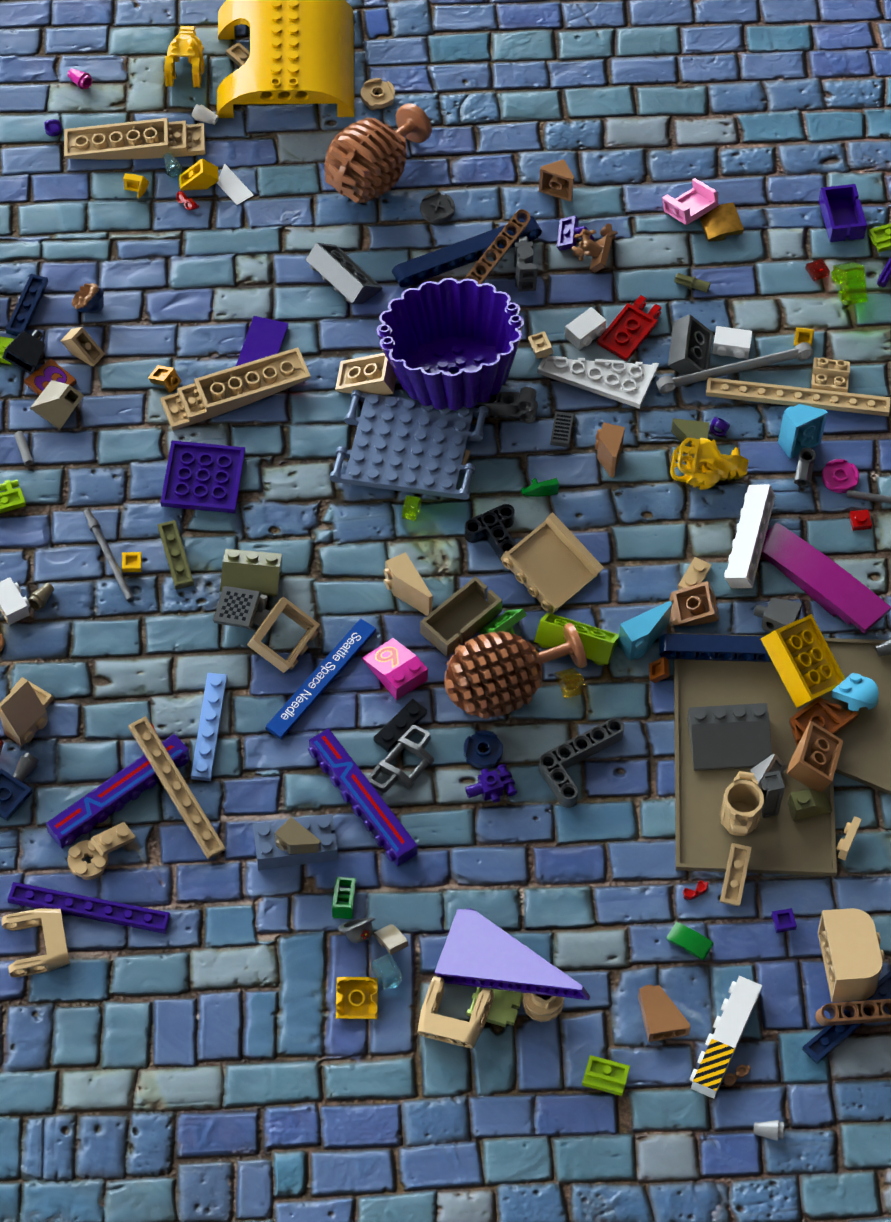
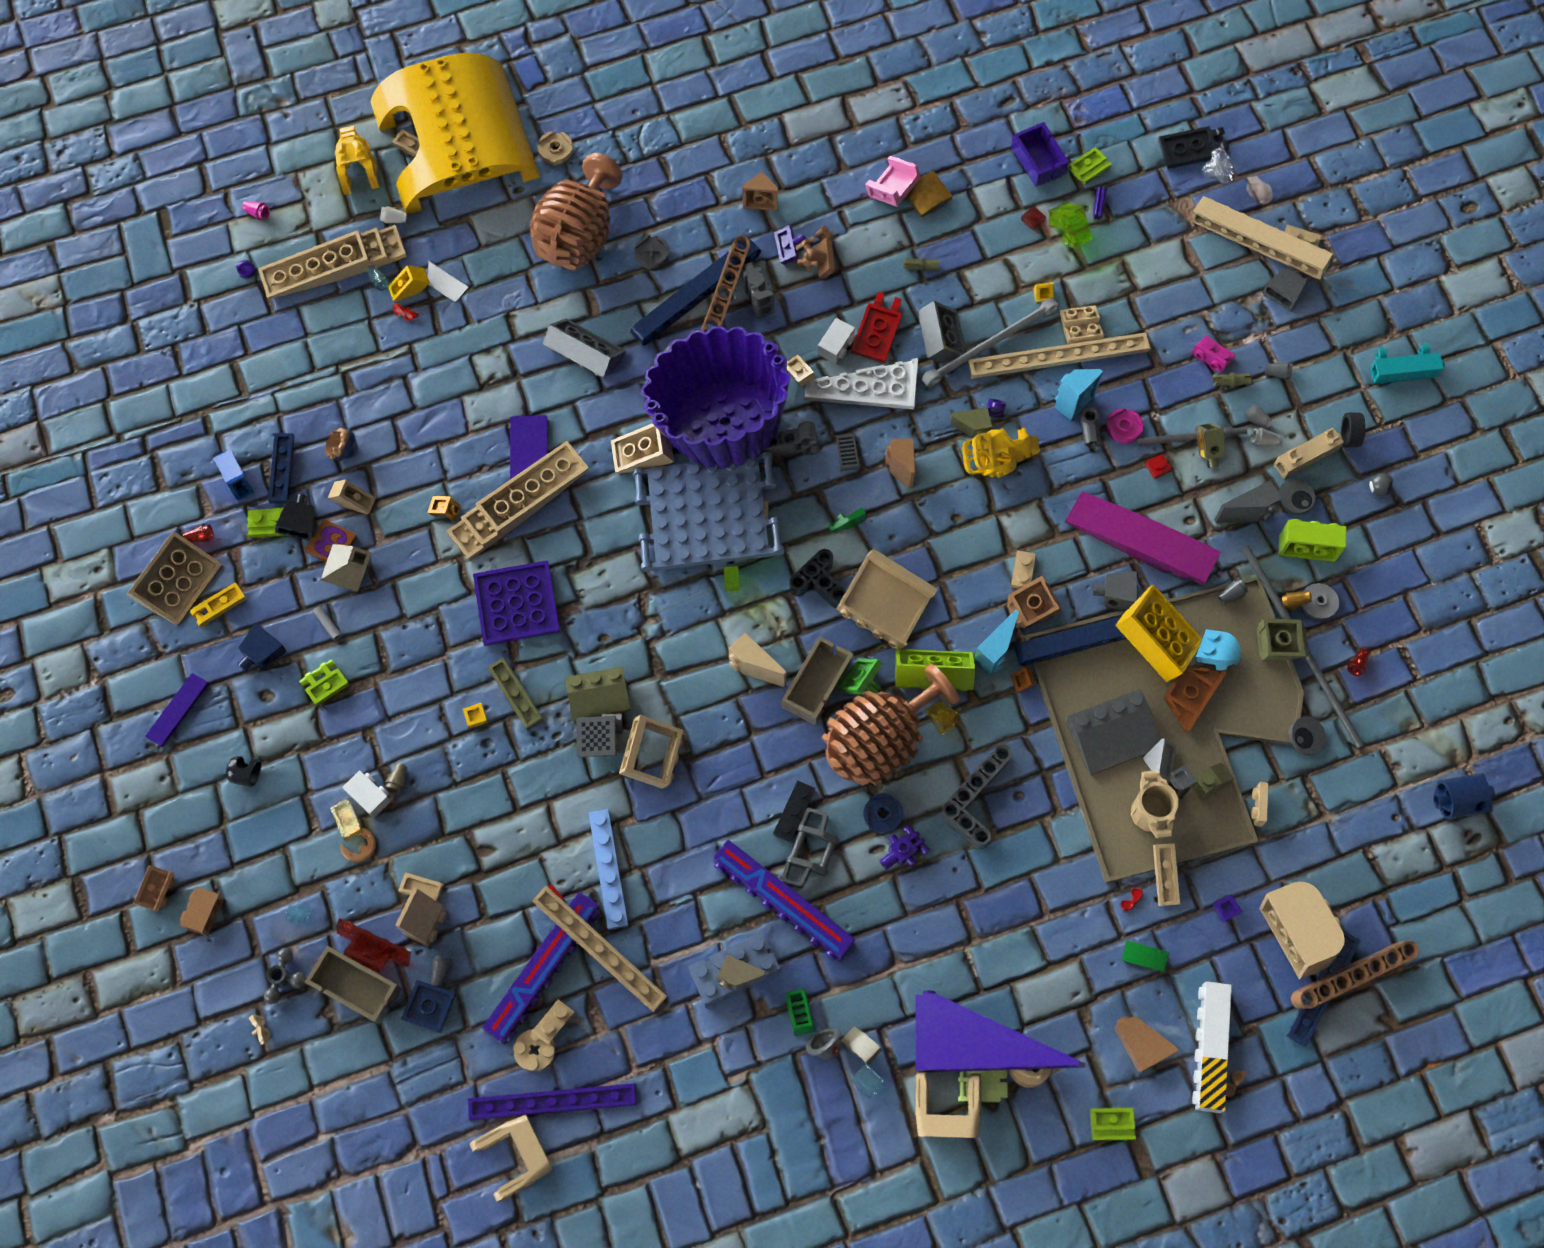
camera: 15 degrees left, 10 degrees up
flat silver bar [83,508,134,602] -> none
yellow plate [123,173,149,198] -> none
blue tile [266,618,376,739] -> none
yellow slope [336,977,378,1019] -> none
dark pink slope [362,638,428,700] -> none
white brick [712,326,752,359] -> none
white brick [724,485,776,588] -> none
light grey cone [754,1120,785,1141] -> none
medium nougat slope [786,721,843,792] -> none

